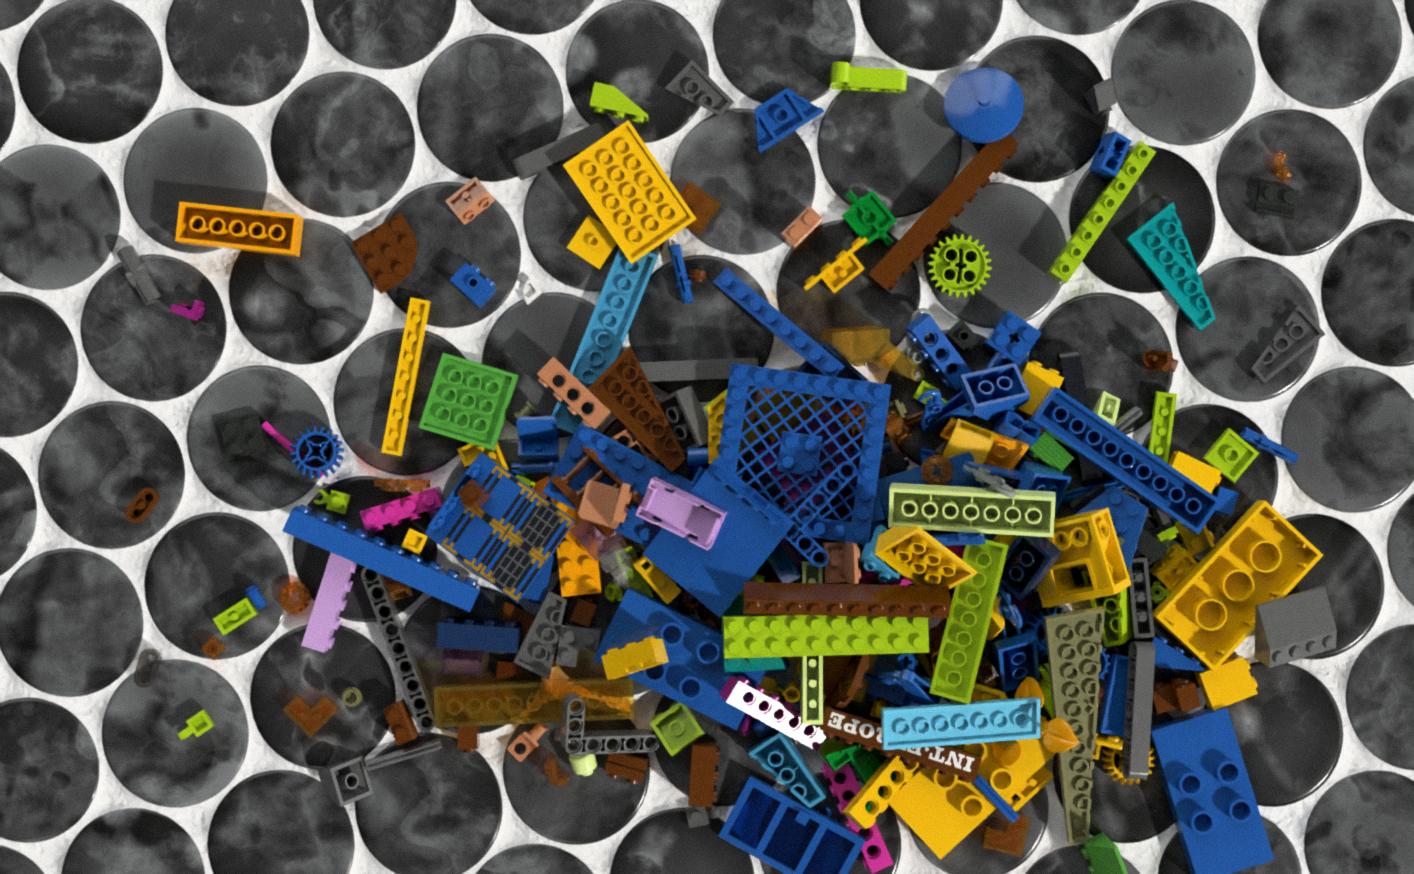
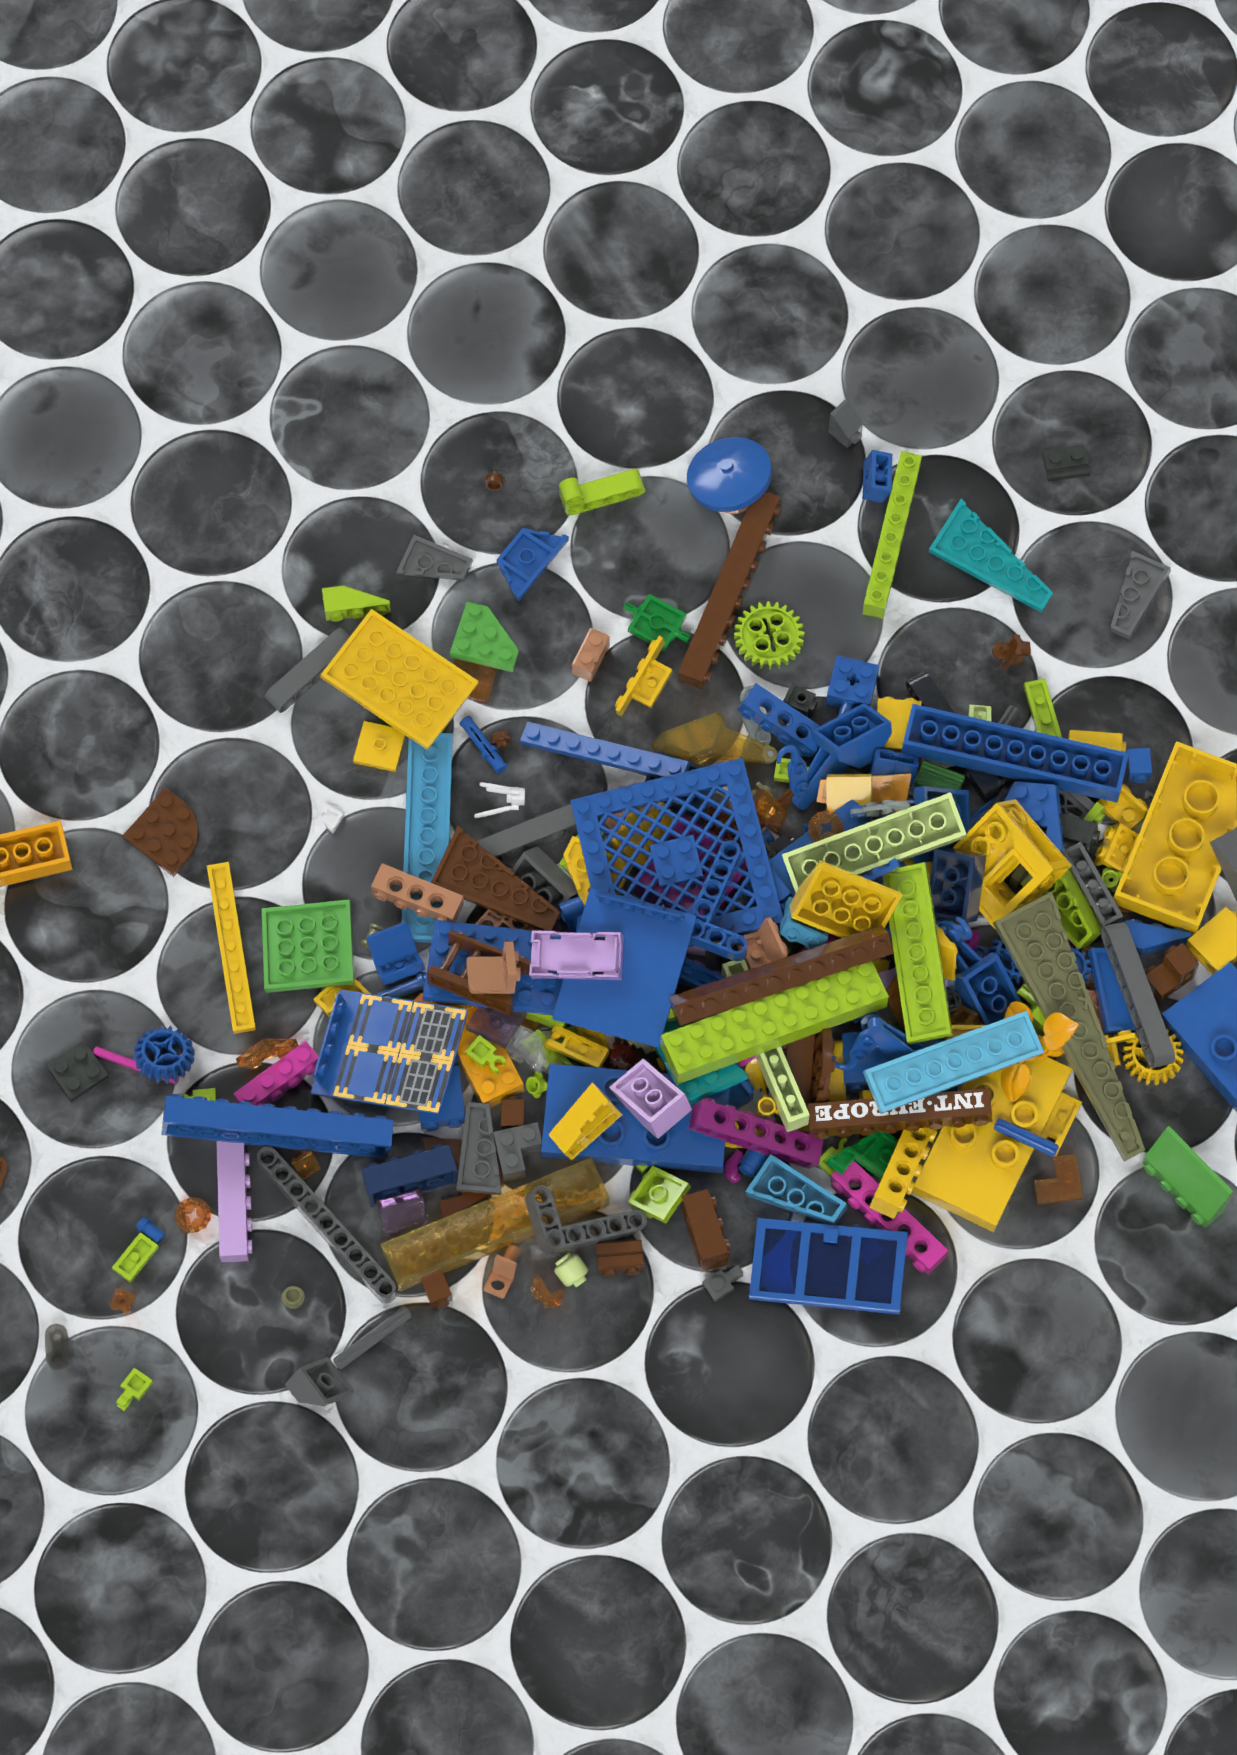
camera: 20 degrees left, 20 degrees down
clear orange plate [283,695,340,738] -> none
reddish brown brick [383,699,419,746] -> none
yellow brick [401,528,428,554] -> none
nougat bracket [445,176,495,225] -> none
blue brick [450,263,497,308] -> none
reddish brown brick [457,479,491,510] -> none
lime plate [1202,428,1259,483] -> none
blue pin [1240,427,1299,465] -> none
clear orange arm [1273,152,1292,181] -> none
none -> bright green plate [450,602,519,672]
none -> lime plate [465,1035,507,1074]
none -> white plant [474,782,525,818]
none -> reddish brown plate [484,472,505,491]
none -> lavender slope [609,1059,692,1138]

